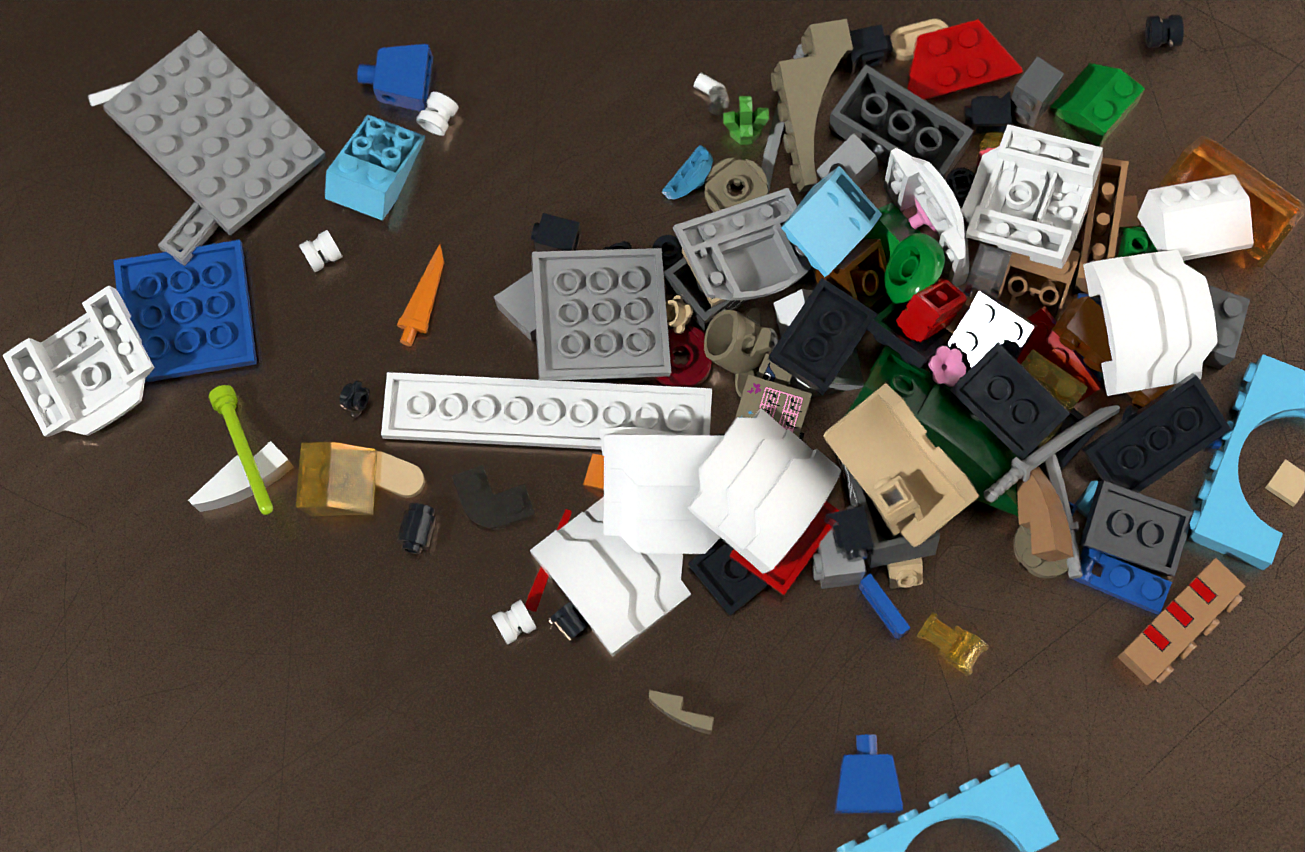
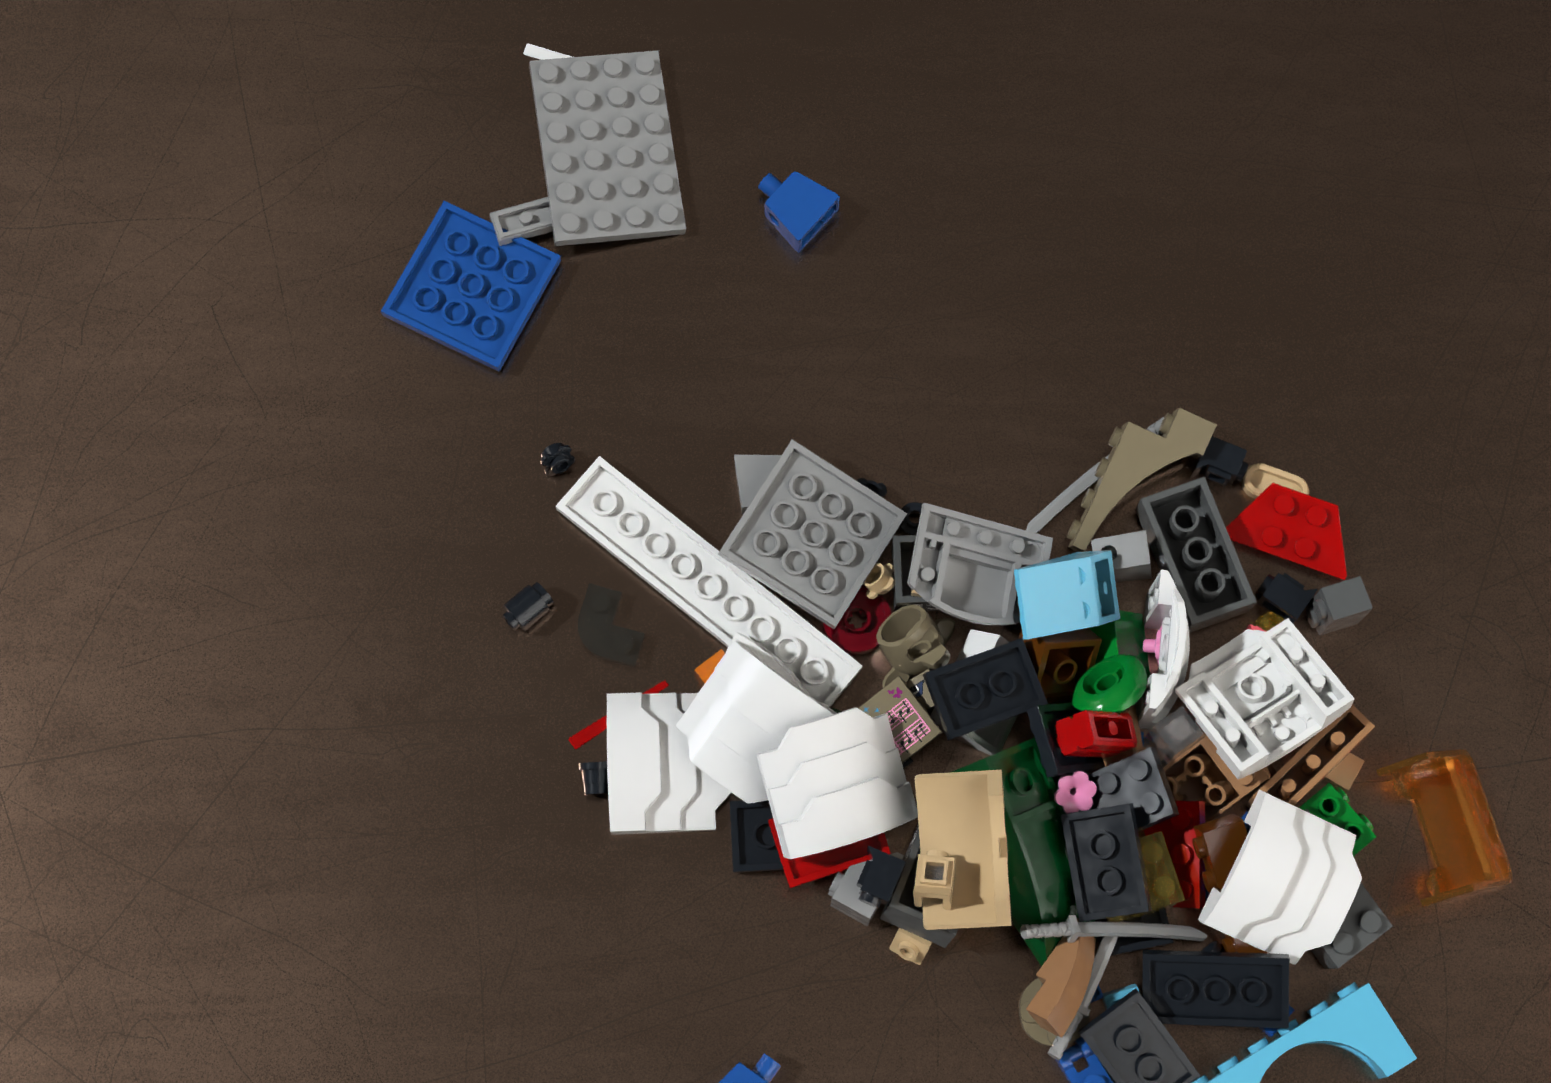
camera: 30 degrees right, 0 degrees up
white slope [2,286,155,437] -> none
white slope [188,441,294,512] -> none
lime piece [209,385,273,515] -> none
clear yellow slope [296,442,377,516] -> none
white wheel [299,230,342,272] -> none
medium azure slope [325,115,425,221] -> none
tan tile [361,451,425,498] -> none
orange bar [397,244,444,346] -> none
white wheel [416,92,458,136] -> none
white wheel [492,599,537,645] -> none
black brick [531,213,582,252] -> none
dark tan slope [648,690,714,735] -> none
dark azure plate [662,145,713,199] -> none
clear smoke arm [694,73,730,116] -> none
dark tan plate [705,158,769,212] -> none
bright green rock [723,96,769,145] -> none
blue tile [859,573,911,640] -> none
clear yellow connector [916,612,989,676] -> none
black wheel [946,168,975,209] -> none
green slope [1049,63,1145,147] -> none
white slope [1137,174,1254,261] -> none
black wheel [1145,14,1184,48] -> none

